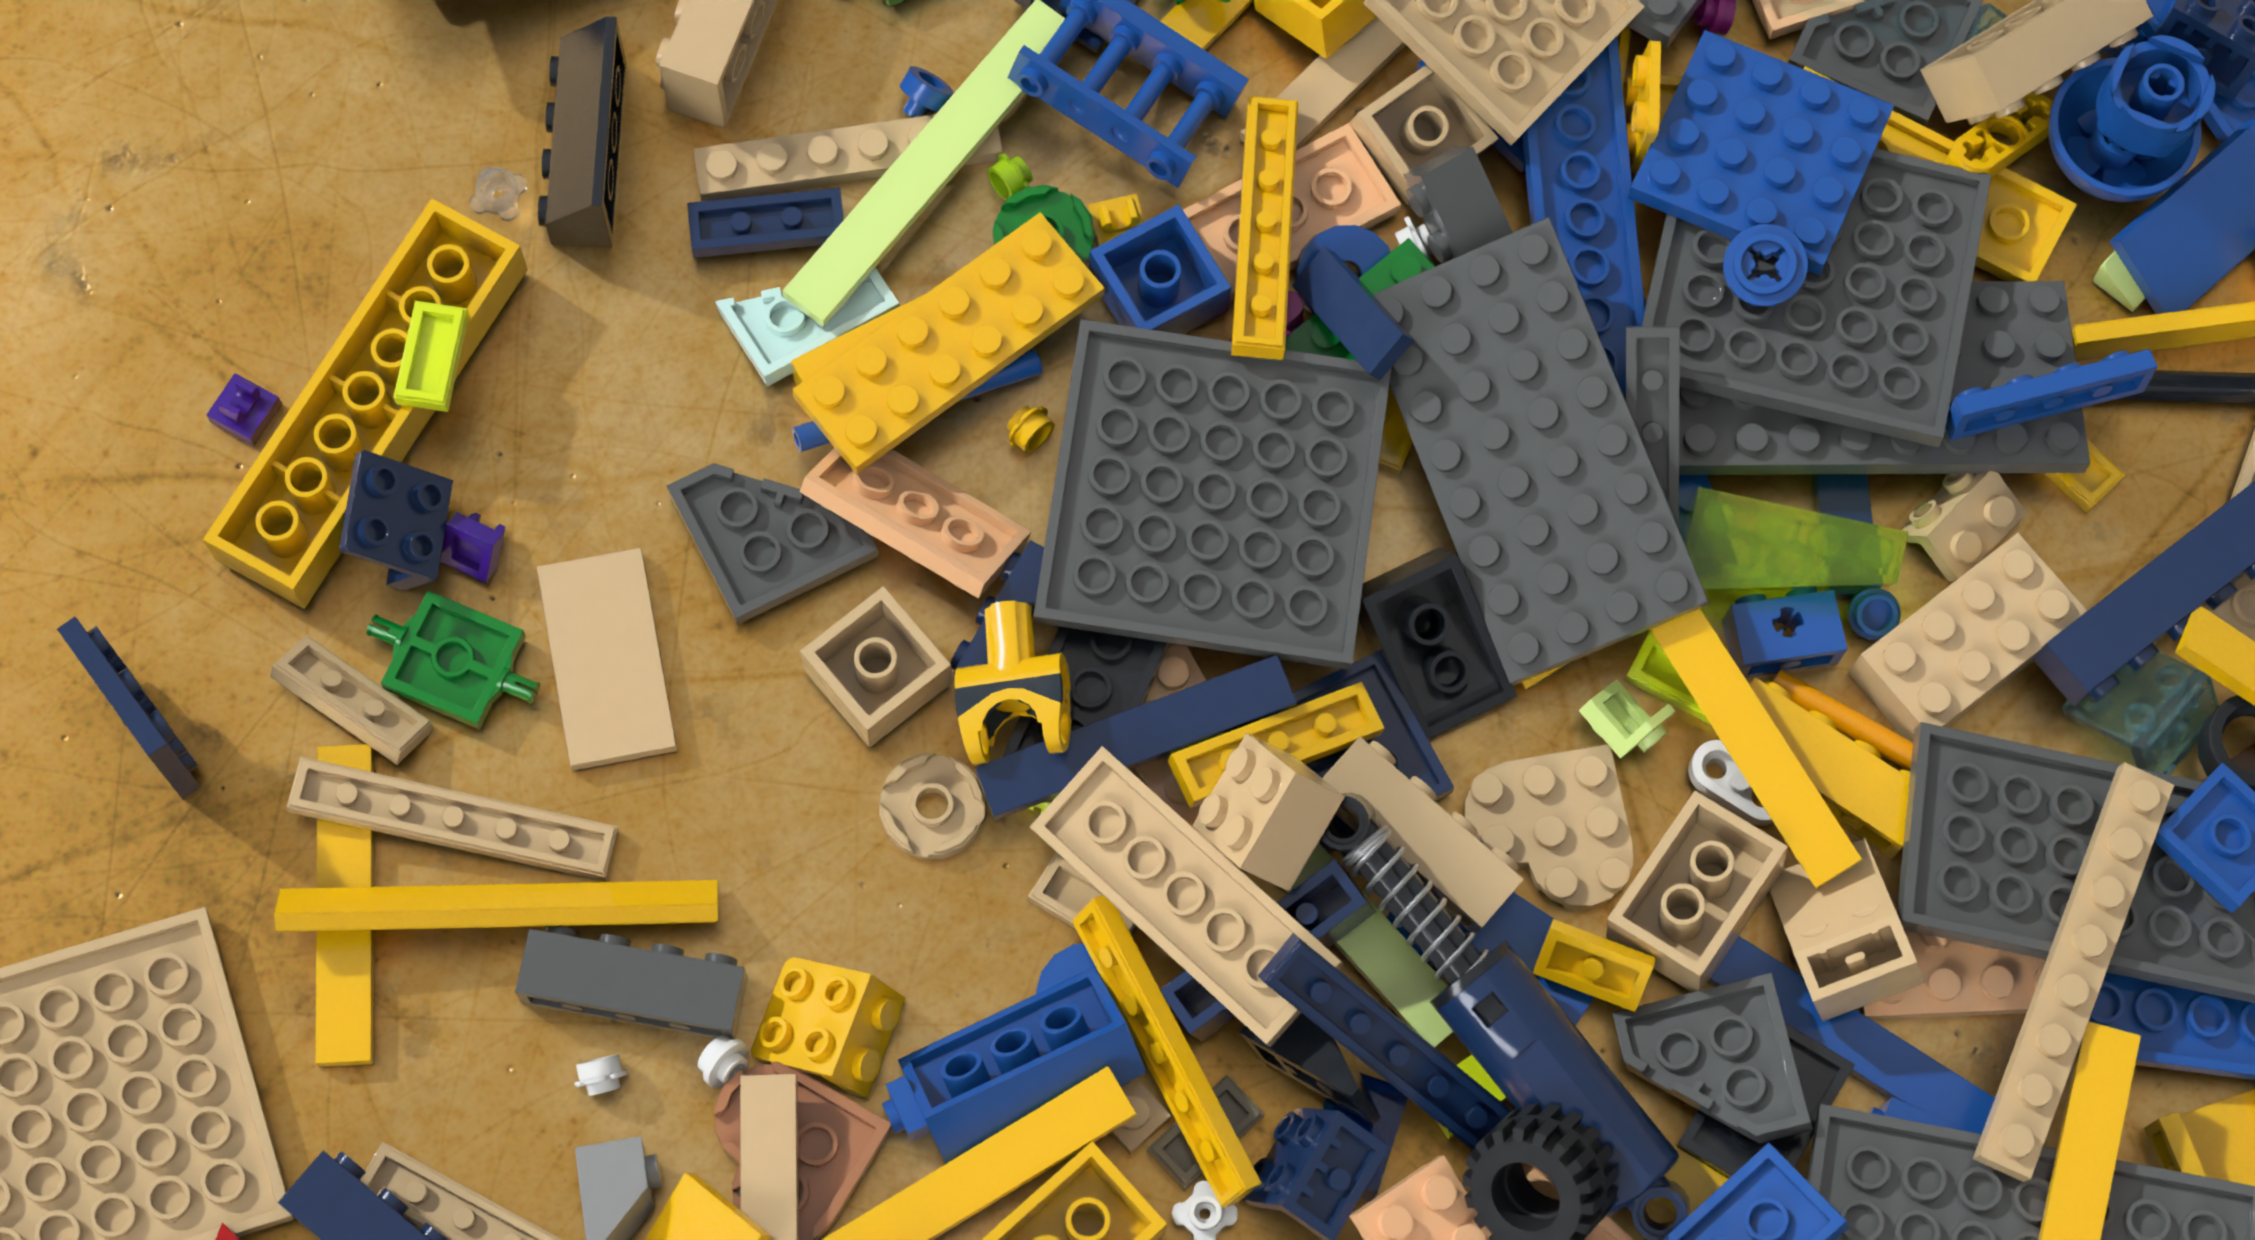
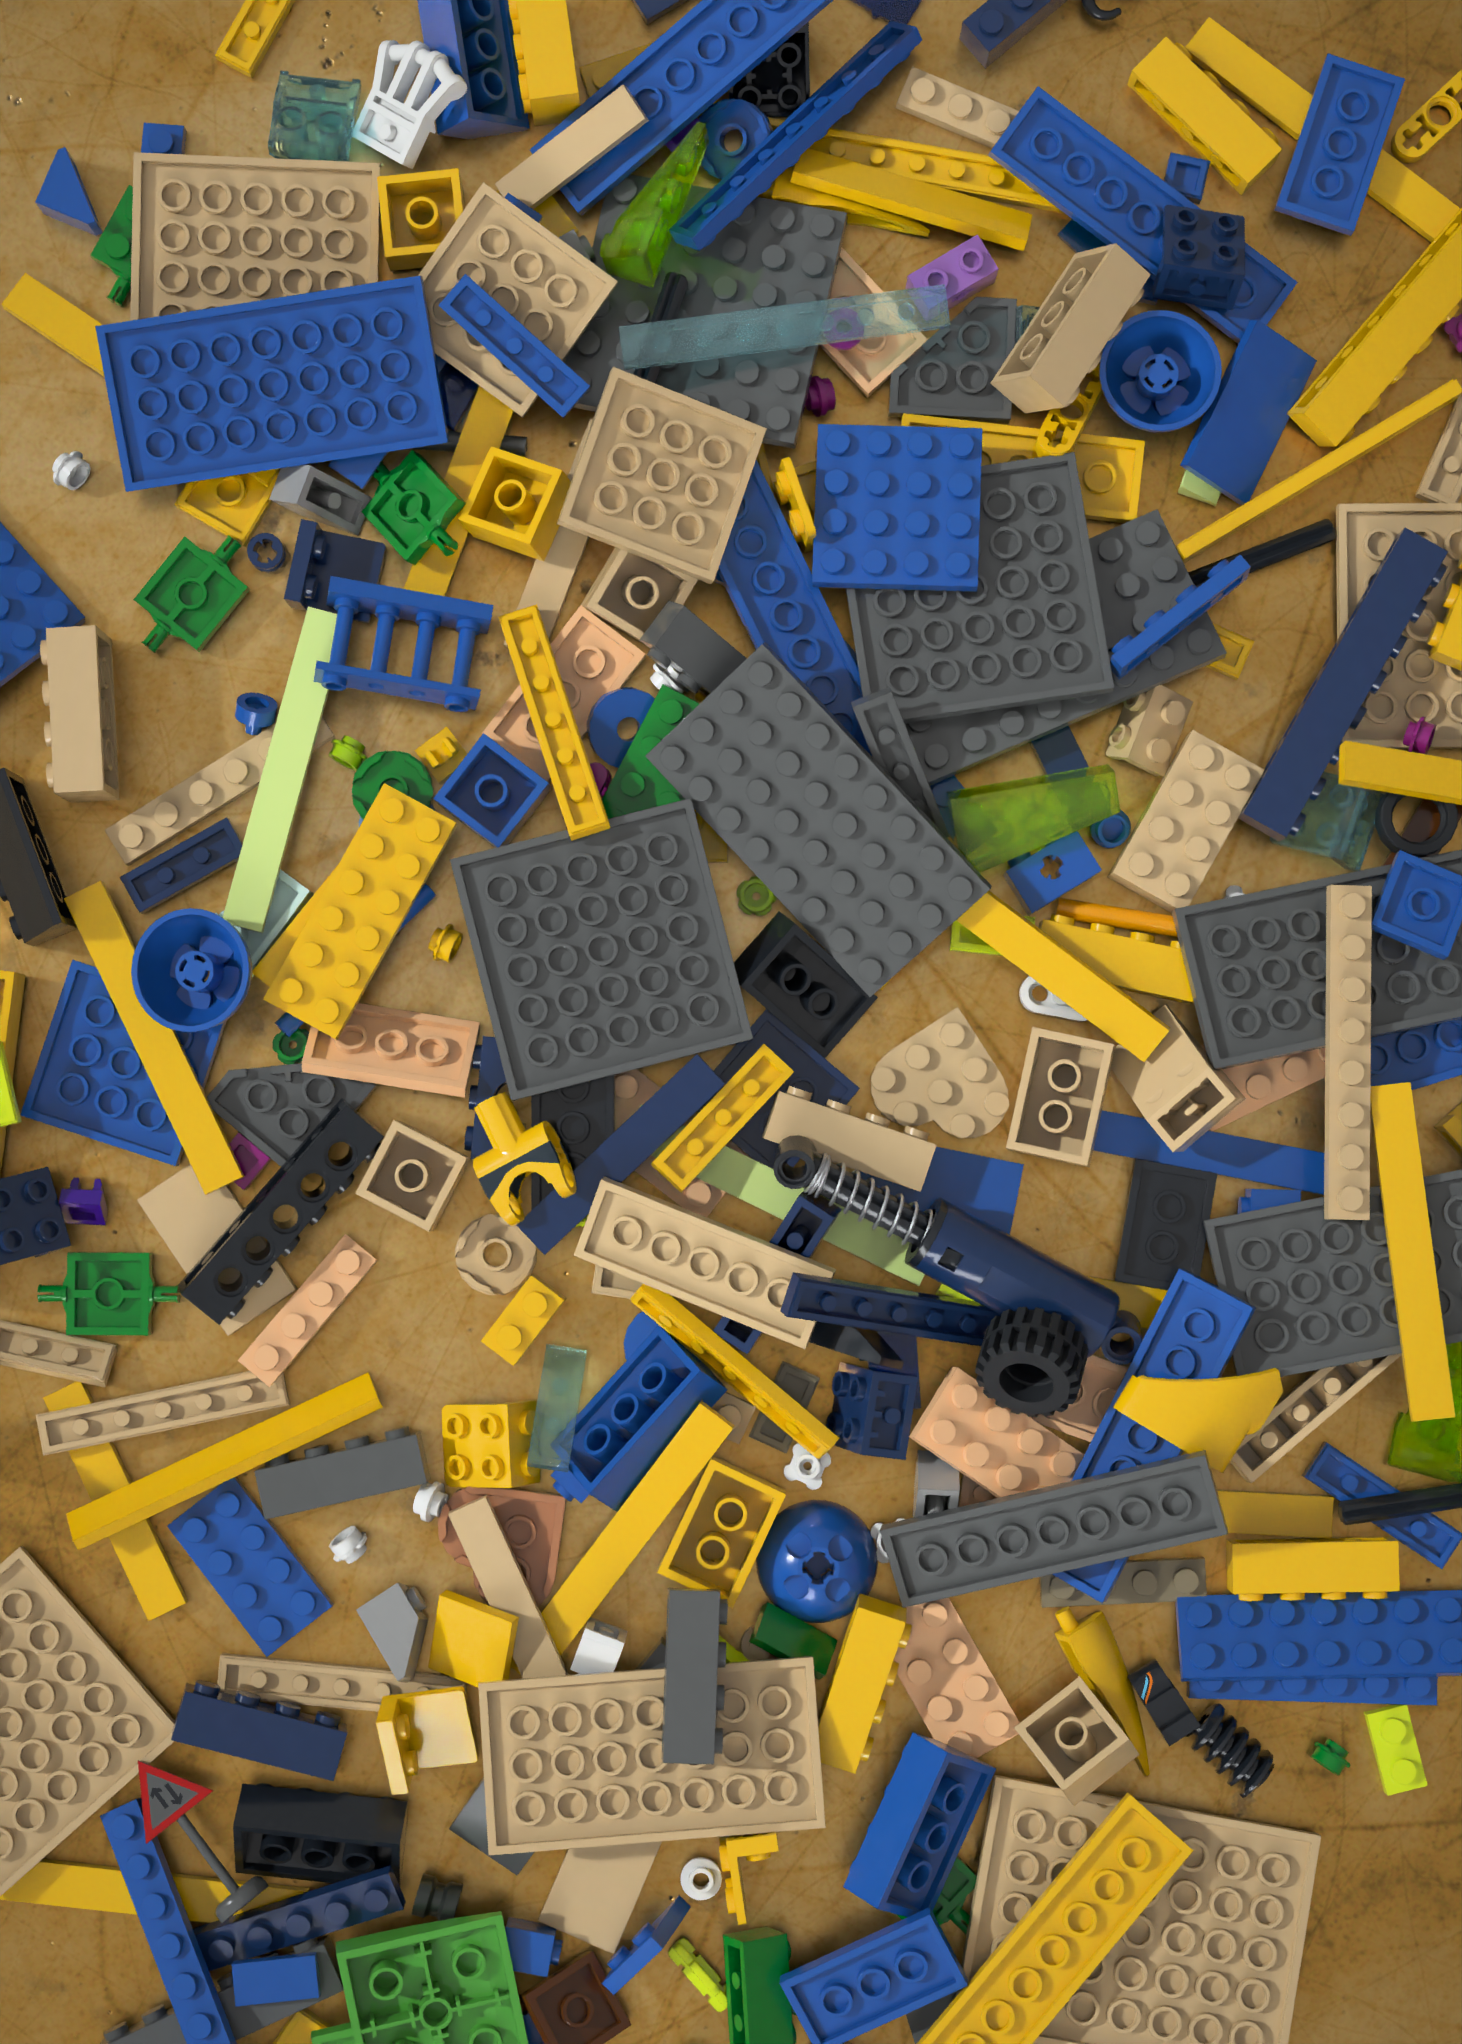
camera: 15 degrees left, 15 degrees up
tan brick [1192,732,1345,891] -> none
dark blue tile [1292,246,1414,380] -> none
yellow plate [1533,919,1656,1012] -> none
yellowish green bracket [1578,679,1676,759] -> none
dark grey plate [1612,973,1813,1143] -> none
blue gear [1723,224,1808,307] -> none
blue brick [2096,35,2215,158] -> none
none -> blue plate [20,960,227,1166]
none -> yellow tile [64,881,245,1195]
none -> blue piece [131,908,252,1032]
none -> blue plate [167,1476,334,1657]
none -> black brick [178,1098,384,1325]
none -> magenta plate [229,1132,272,1190]
none -> light nougat plate [238,1234,377,1388]
none -> green plate [272,1028,309,1064]
none -> yellow brick [481,1274,567,1366]
none -> clear light blue tile [527,1344,587,1472]
none -> lime plate [736,876,777,916]

